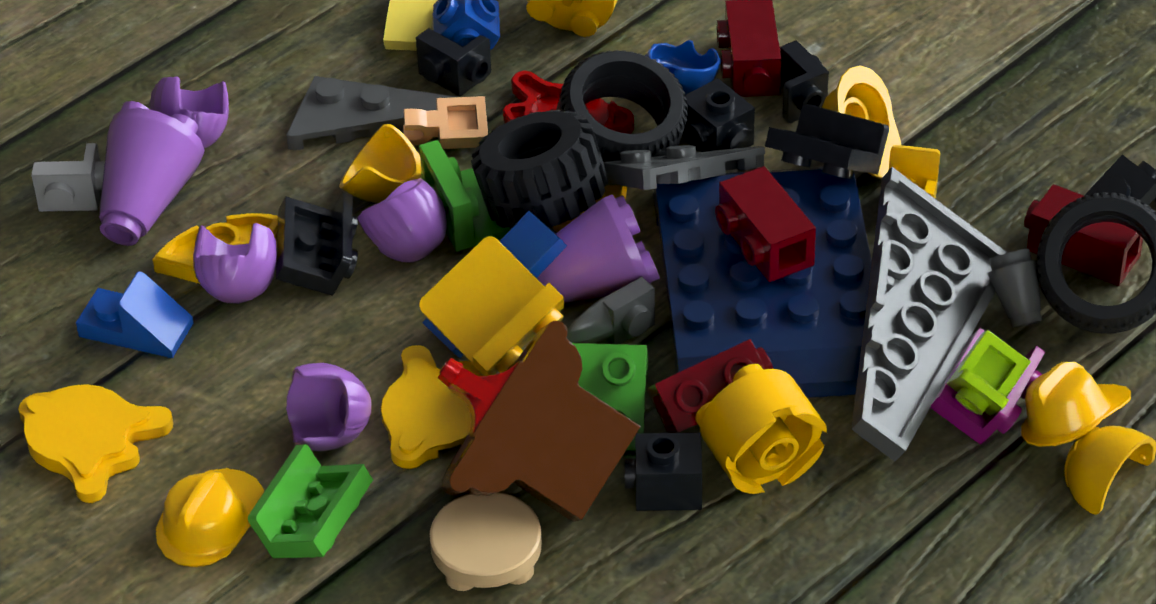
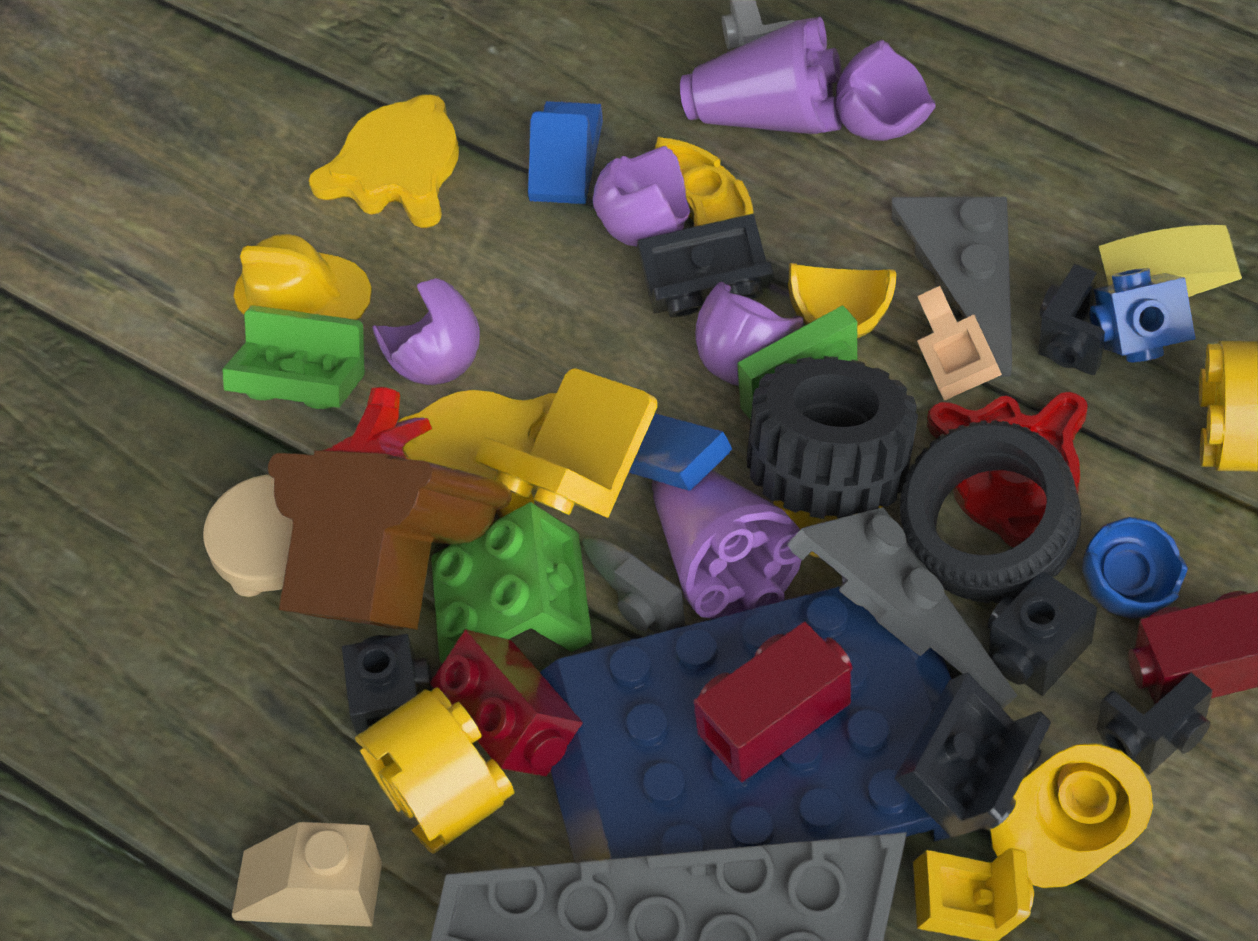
camera: 85 degrees right, 10 degrees up
none -> tan slope [232,822,382,927]

